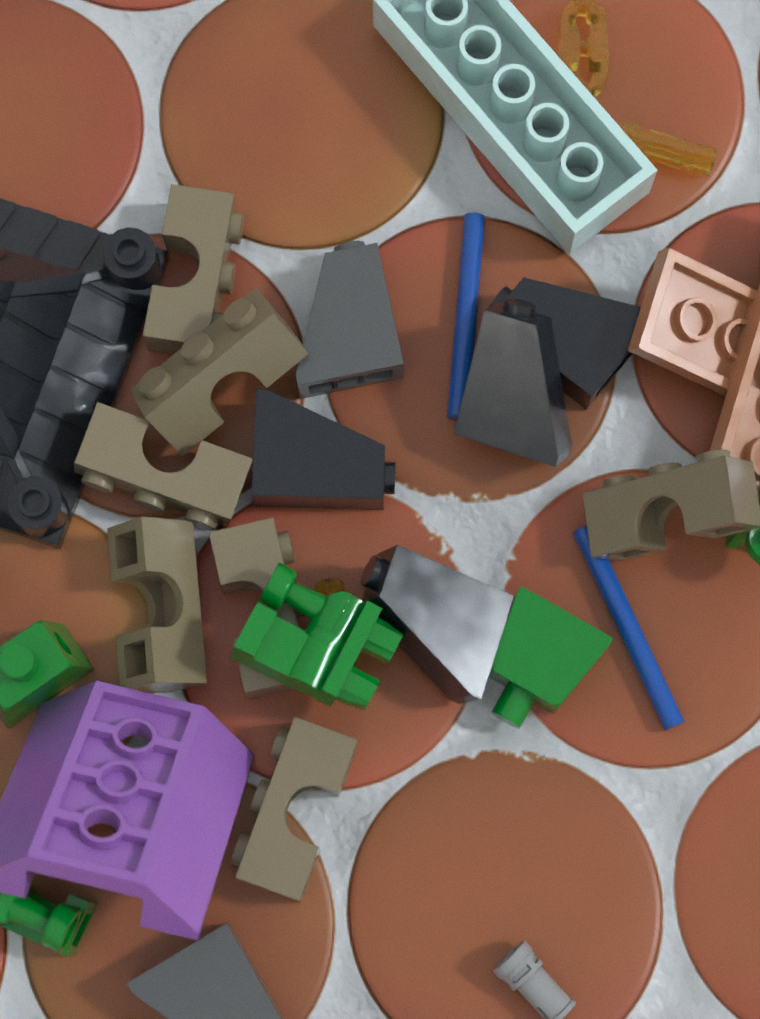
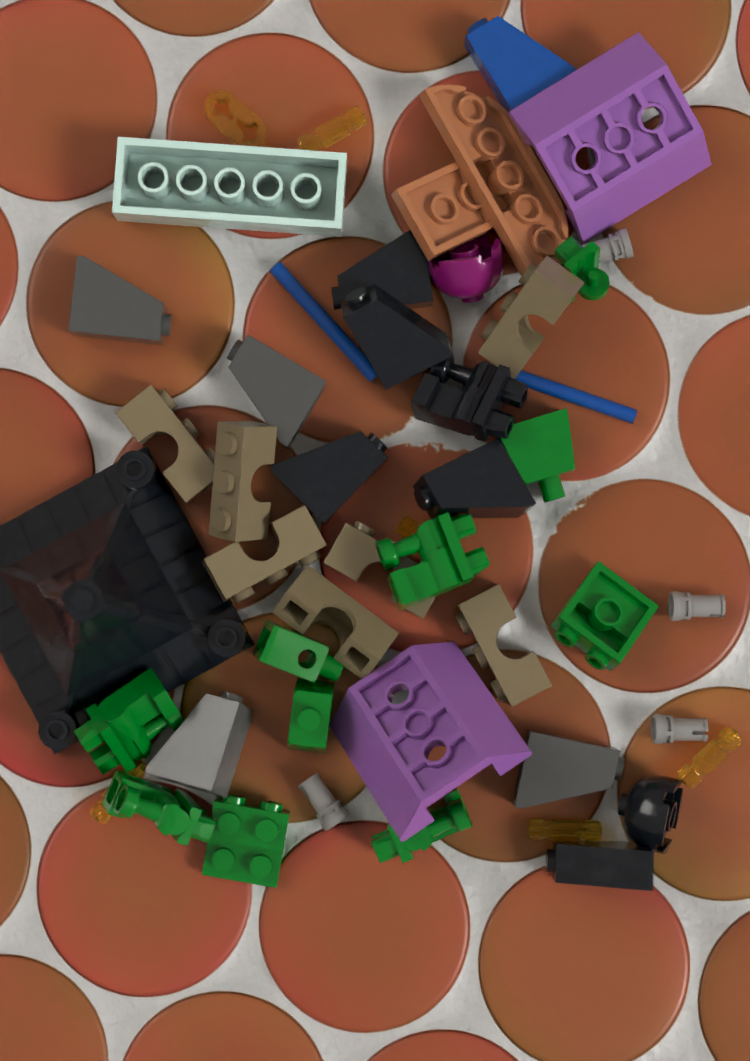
camera: 50 degrees left, 10 degrees up
none -> dark grey slope [68,255,173,345]
none -> green torso [252,619,344,683]
none -> black hips [411,356,528,442]
none -> magenta cylinder [428,236,504,303]
none -> green plate [550,561,659,671]

